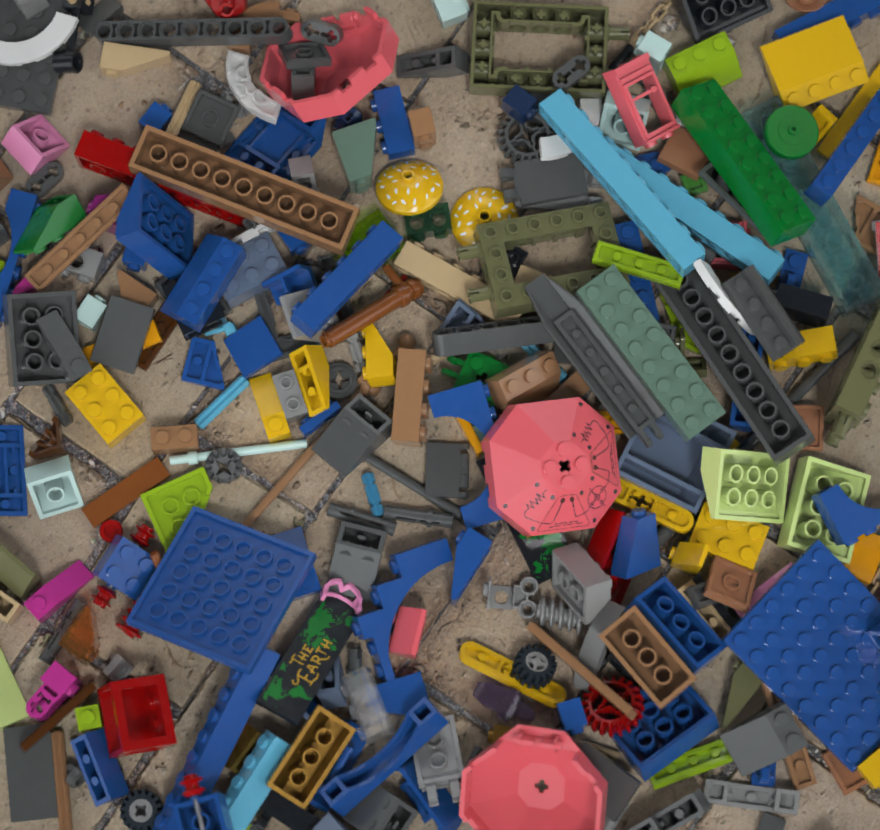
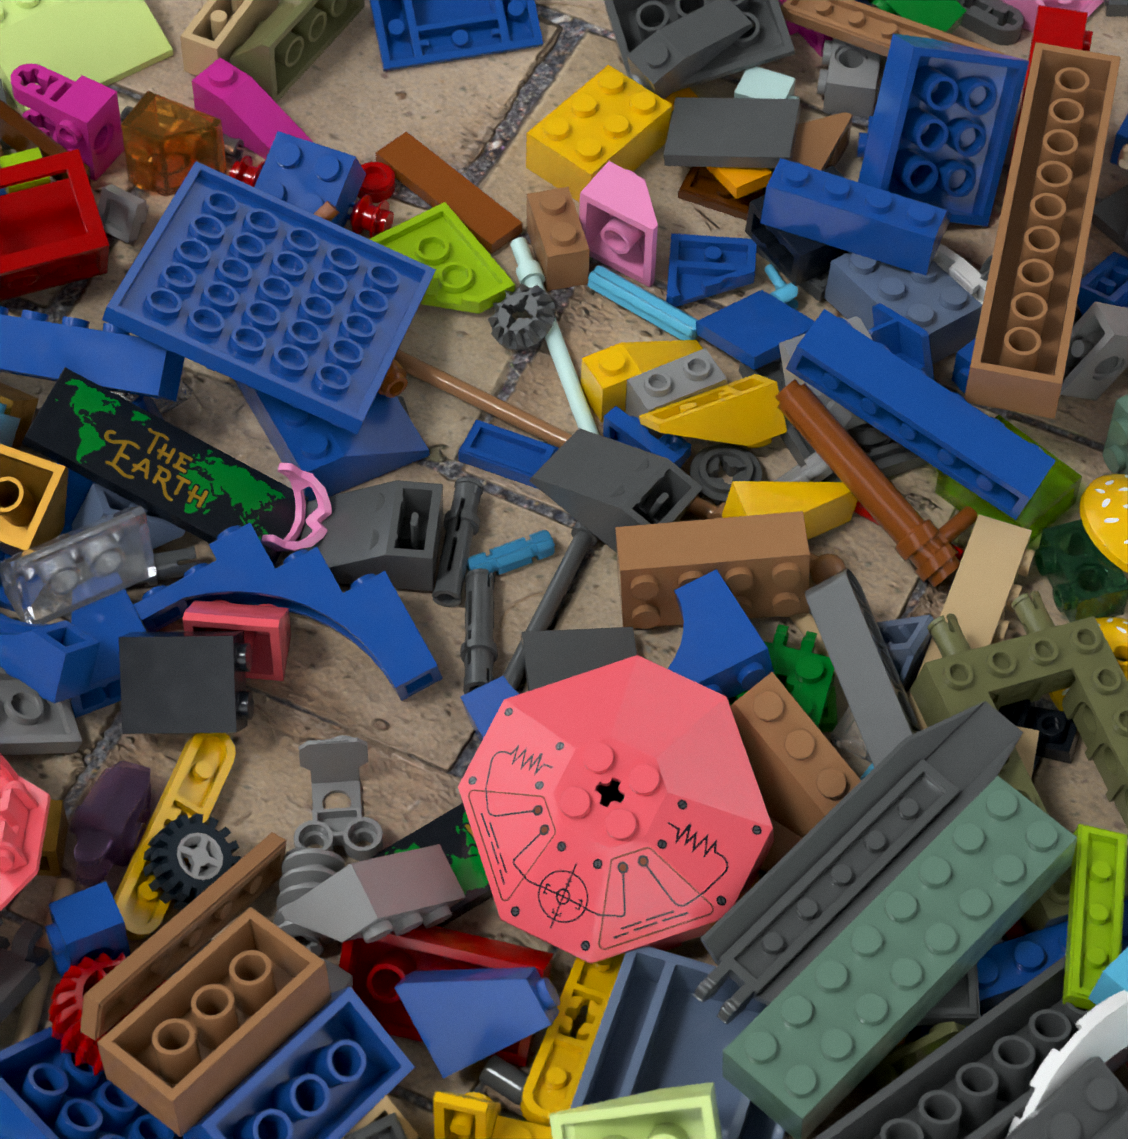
camera: 80 degrees right, 25 degrees down
light aqua slope [24,455,84,520] -> none
reddish brown slope [28,416,67,460] -> none
dark grey axle [42,384,73,427] -> none
blue slope [451,527,493,606] -> none
none -> black brick [119,630,254,734]
none -> blue tile [458,419,559,490]
none -> bright pink slope [579,161,658,287]

